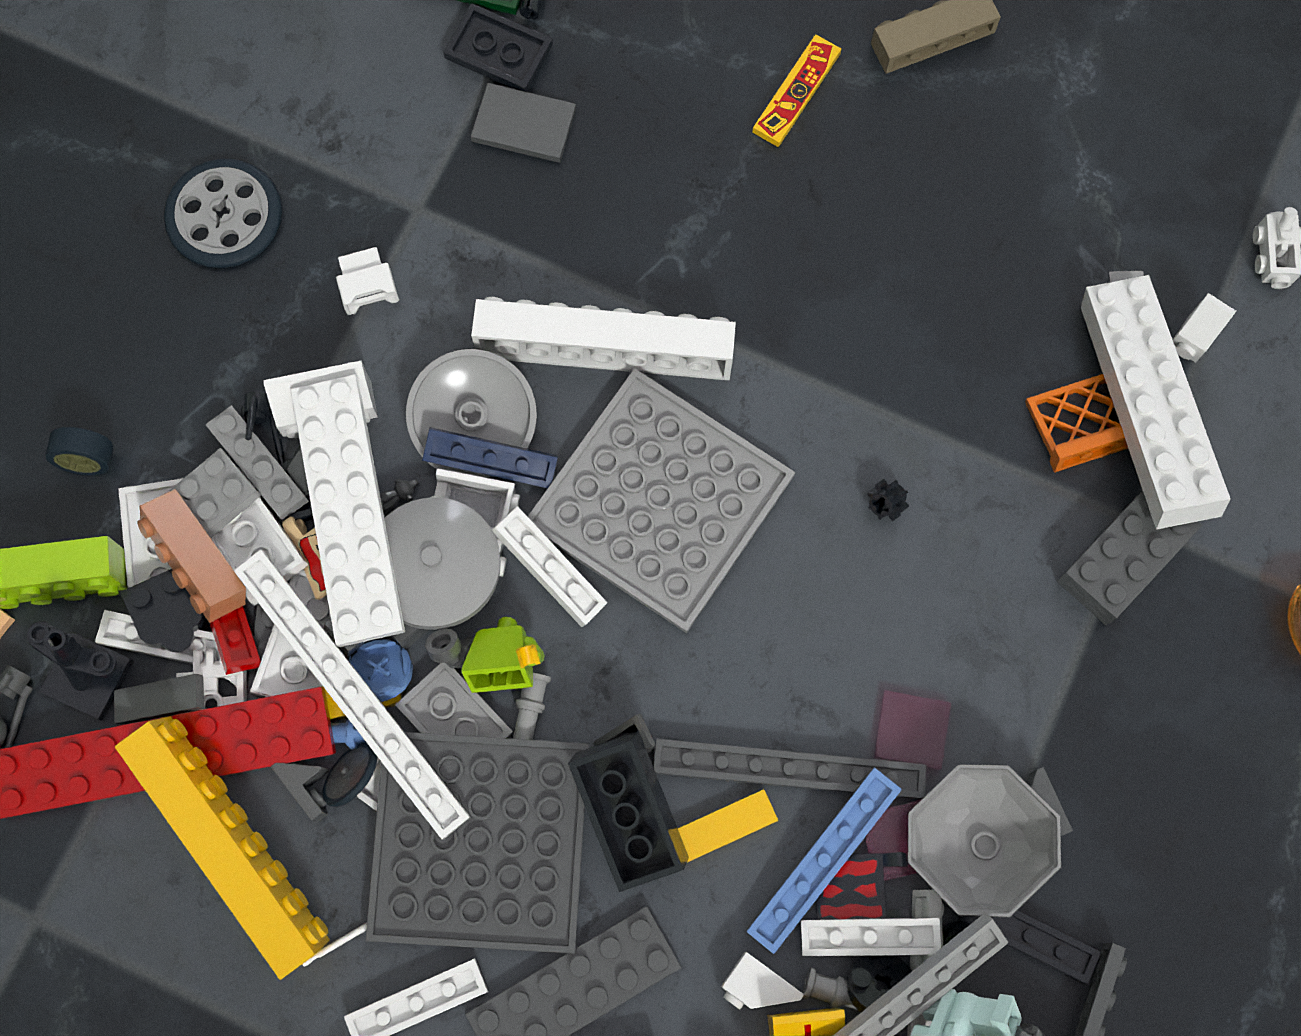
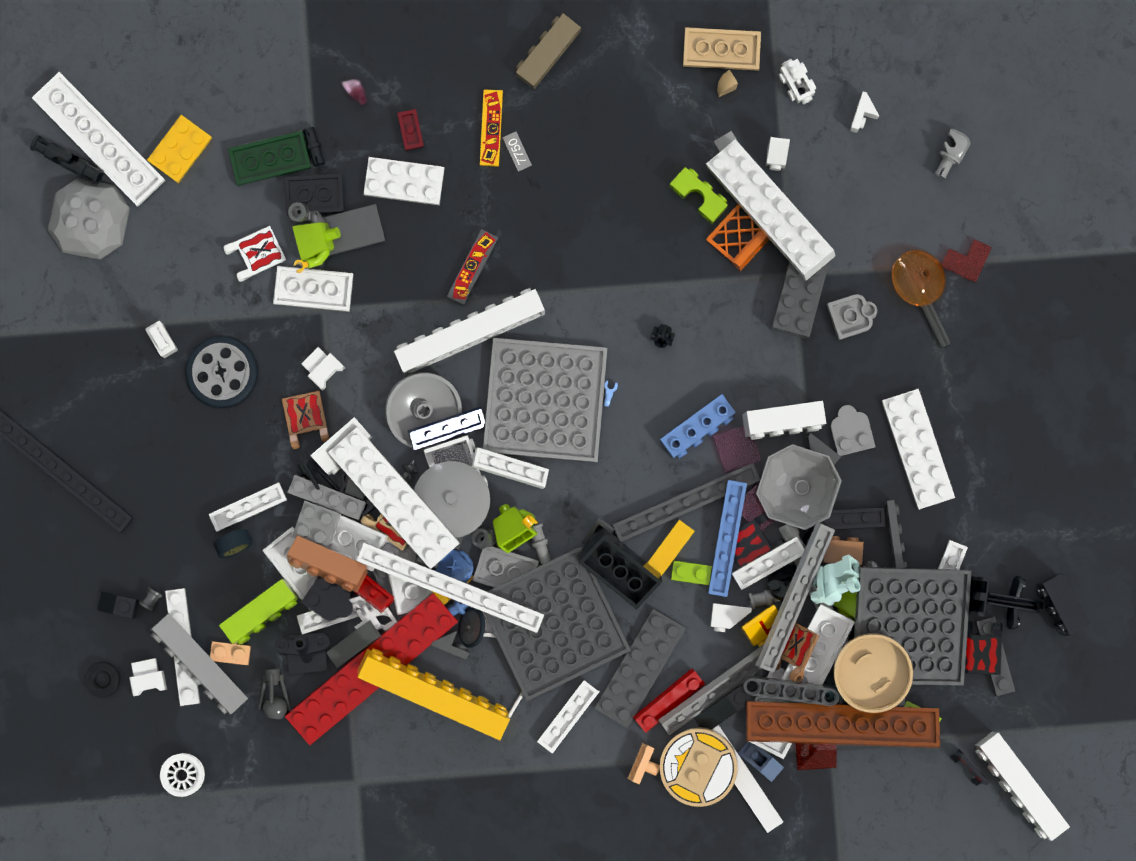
camera: 30 degrees left, 10 degrees up
none -> white piece [146,321,178,358]
none -> white plate [209,483,287,532]
none -> flag [224,226,286,282]
none -> white tile [273,266,354,312]
none -> flag [282,391,330,449]
none -> lime torso [288,202,341,273]
none -> white plate [364,157,445,205]
none -> dark red plate [397,109,424,151]
none -> tile [447,229,498,306]
none -> light grey sticker [502,132,532,172]
none -> light blue piece [604,381,618,407]
none -> medium blue brick [660,394,736,459]
none -> lime arch [669,167,728,225]
none -> lime plate [671,561,712,585]
none -> tan plate [683,28,761,71]
none -> tan brick [717,70,738,97]
none -> white brick [742,401,826,440]
none -> medium nougat brick [822,536,864,566]
none -> light grey plate [826,294,877,341]
none -> light grey plate [830,405,875,456]
none -> white plate [881,389,955,510]

